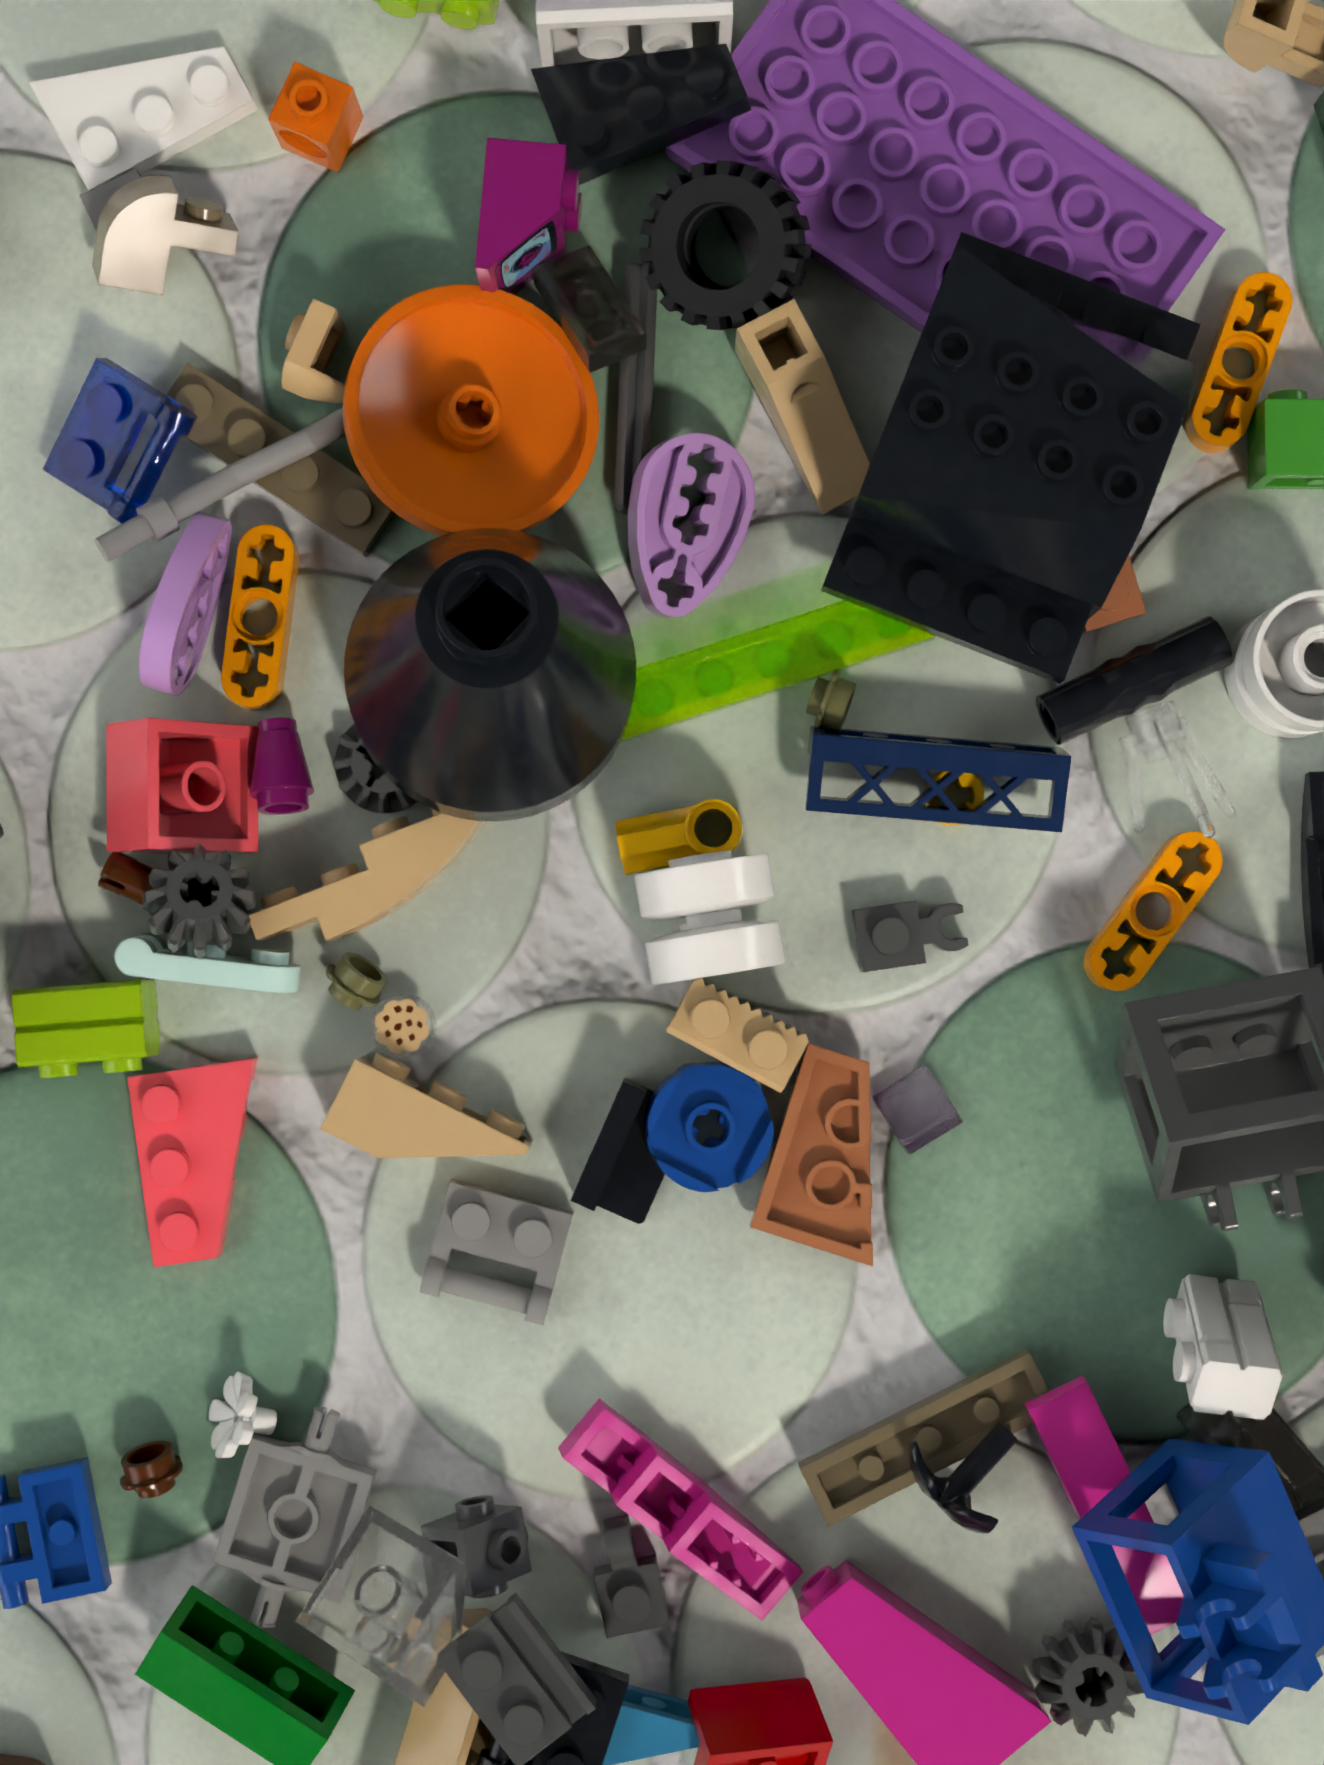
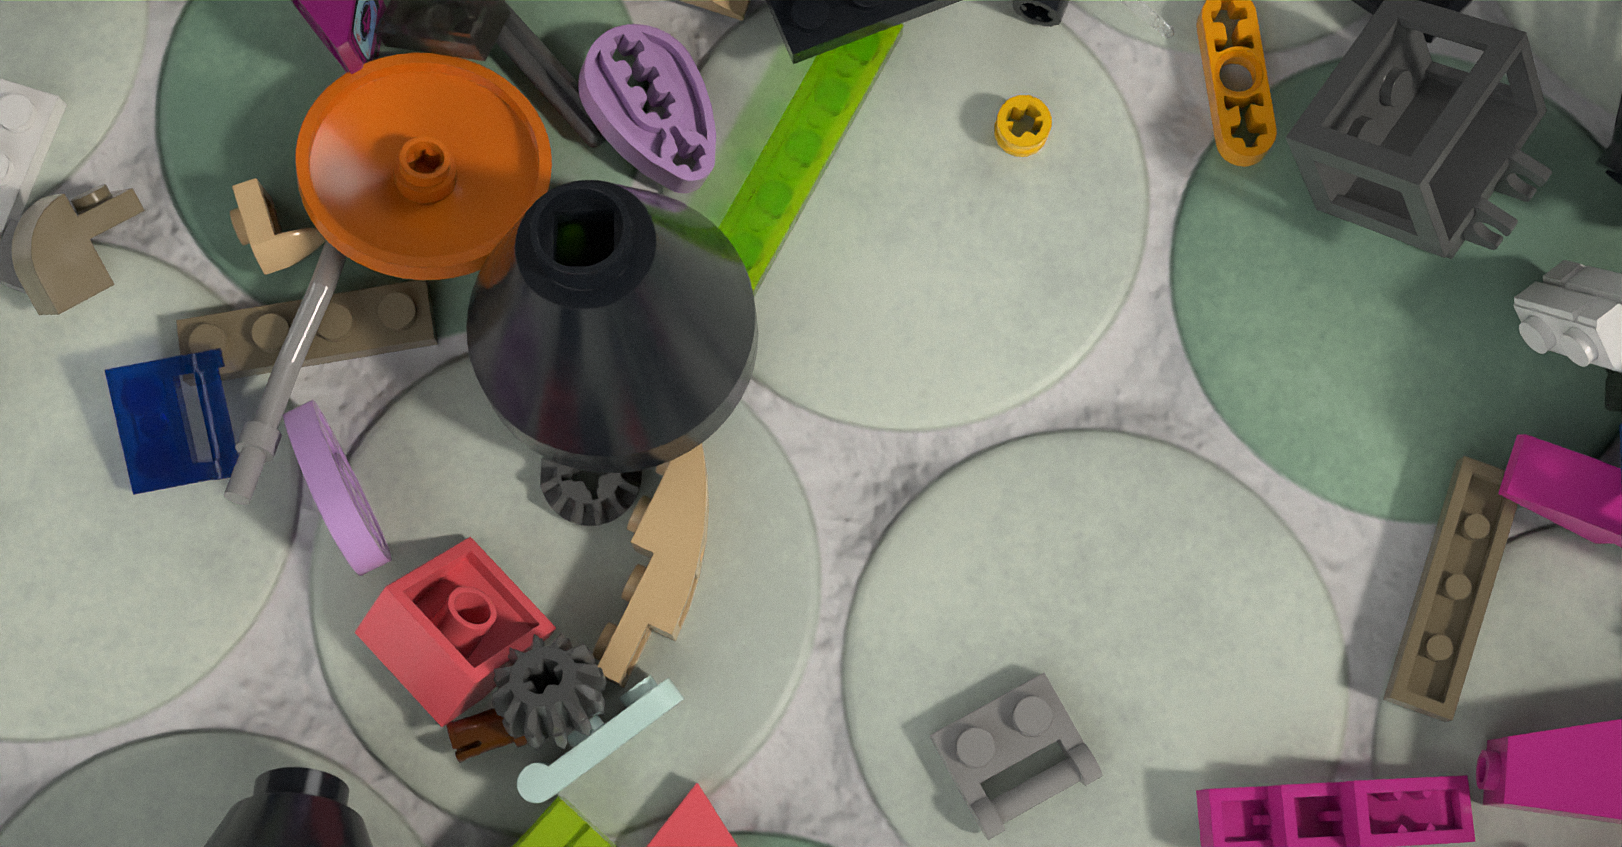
camera: 45 degrees left, 10 degrees down
light orange beam [221,524,299,710] -> none
magenta cone [250,717,314,815] -> none
orange brick [268,61,364,173] -> none
tan slope [320,1052,533,1158] -> none
olive plate [326,952,387,1010] -> none
tile [370,994,436,1058] -> none
black panel [571,1078,665,1224] -> none
yellow piece [615,799,743,876] -> none
white wheel [634,850,786,985] -> none
blue plate [643,1062,774,1193] -> none
tan brick [666,978,809,1093] -> none
nougat wing [749,1043,873,1266] -> none
dark blue fence [805,726,1071,832] -> none
olive plate [806,670,857,731] -> none
dark grey plate [852,900,969,972] -> none
clear purple slope [871,1064,963,1155] -> none
black plant [908,1422,1018,1534] -> none

